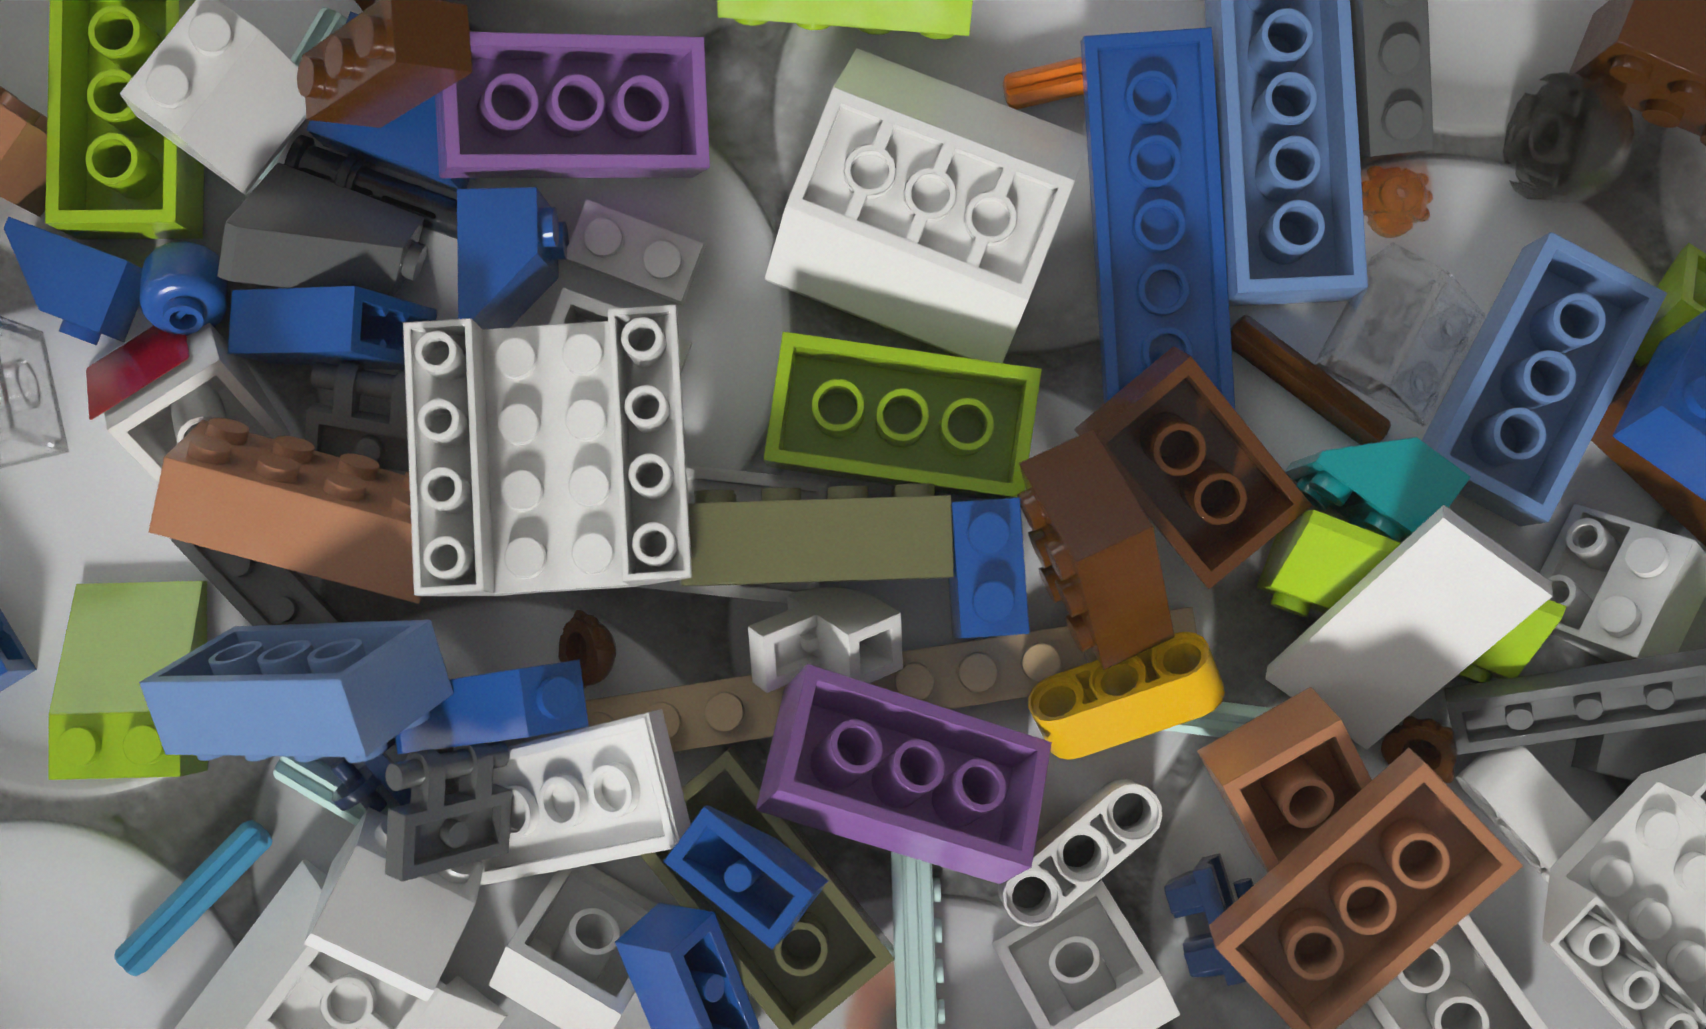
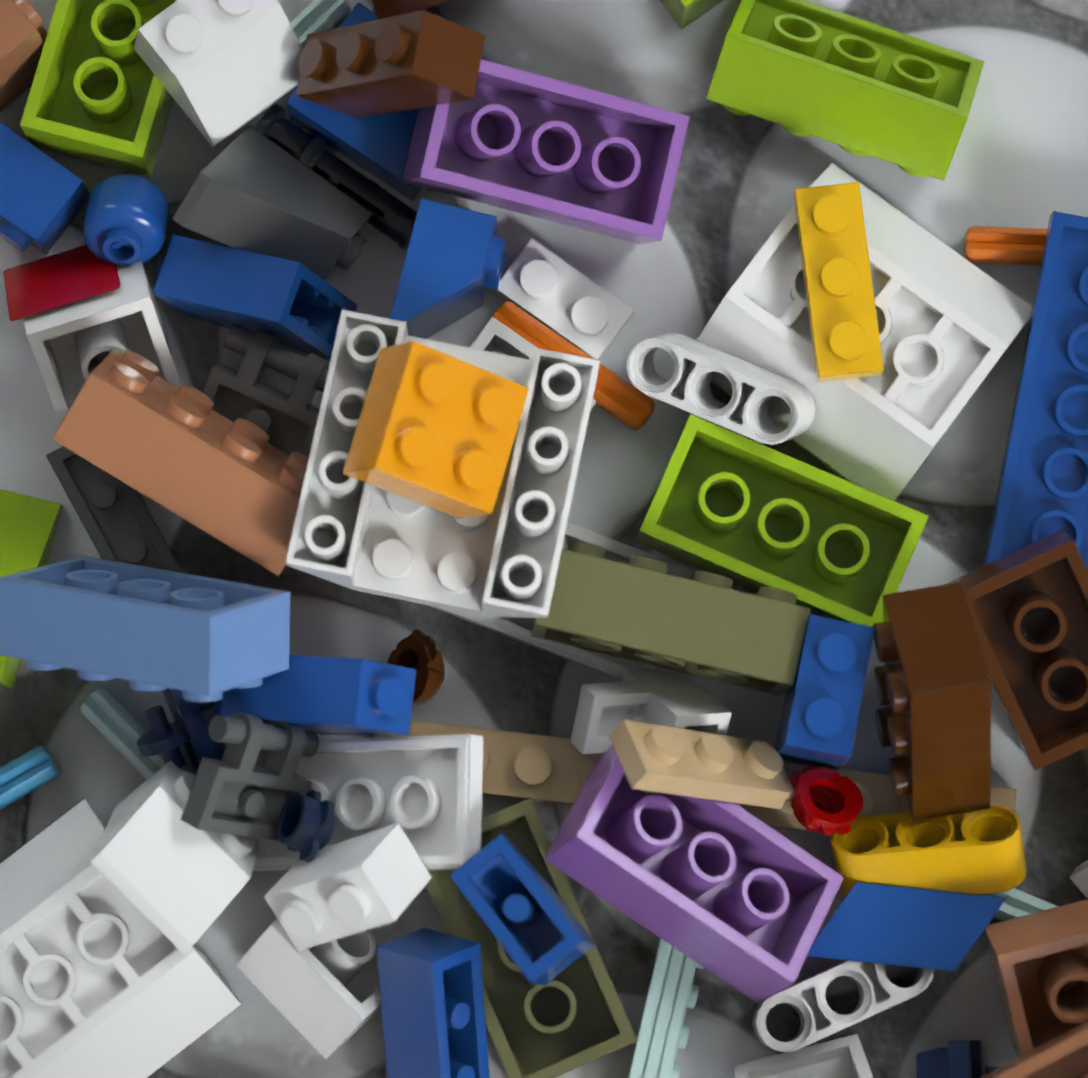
camera: 15 degrees right, 5 degrees down
none -> white brick [264,823,432,951]
none -> dark blue plate [277,790,335,862]
none -> light orange brick [342,341,529,518]
none -> orange axle [492,301,655,430]
none -> tan plate [609,720,794,809]
none -> white beam [627,333,815,445]
none -> red animal [789,765,864,836]
none -> yellow plate [793,182,884,382]
none -> blue sticker [807,882,1006,972]

